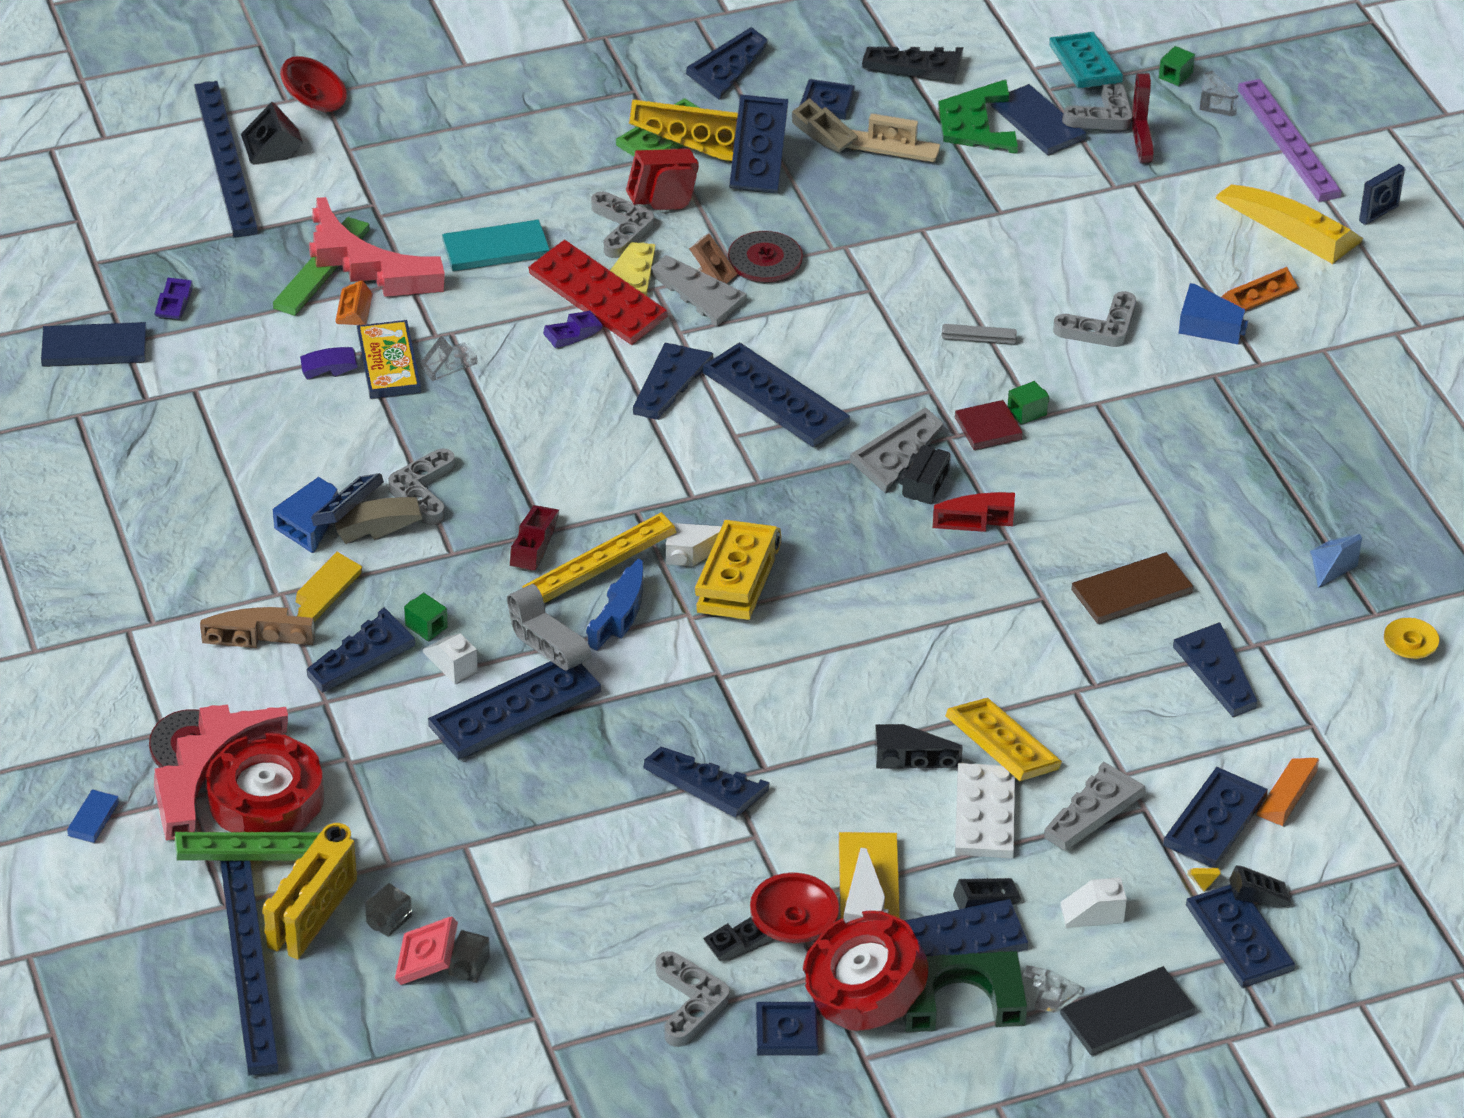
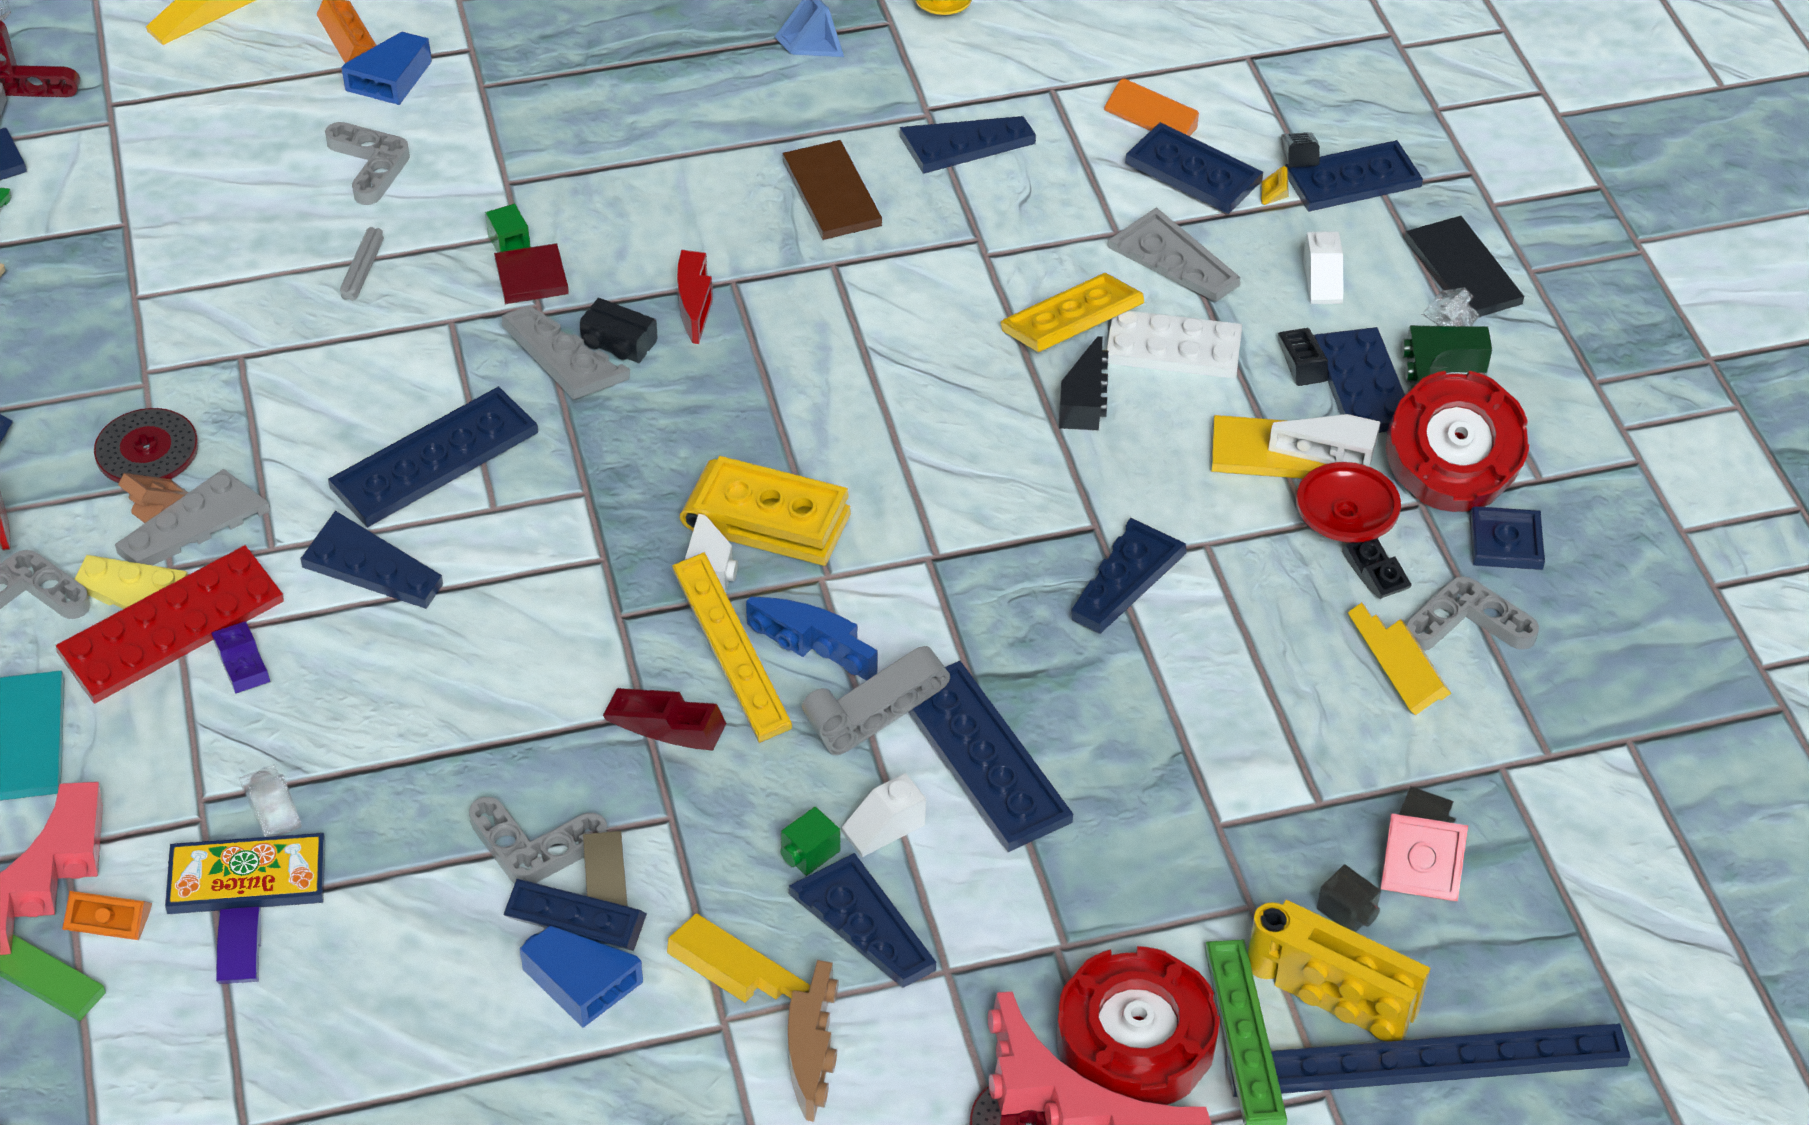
camera: 85 degrees left, 5 degrees up
none -> yellow piece [1347,602,1451,716]

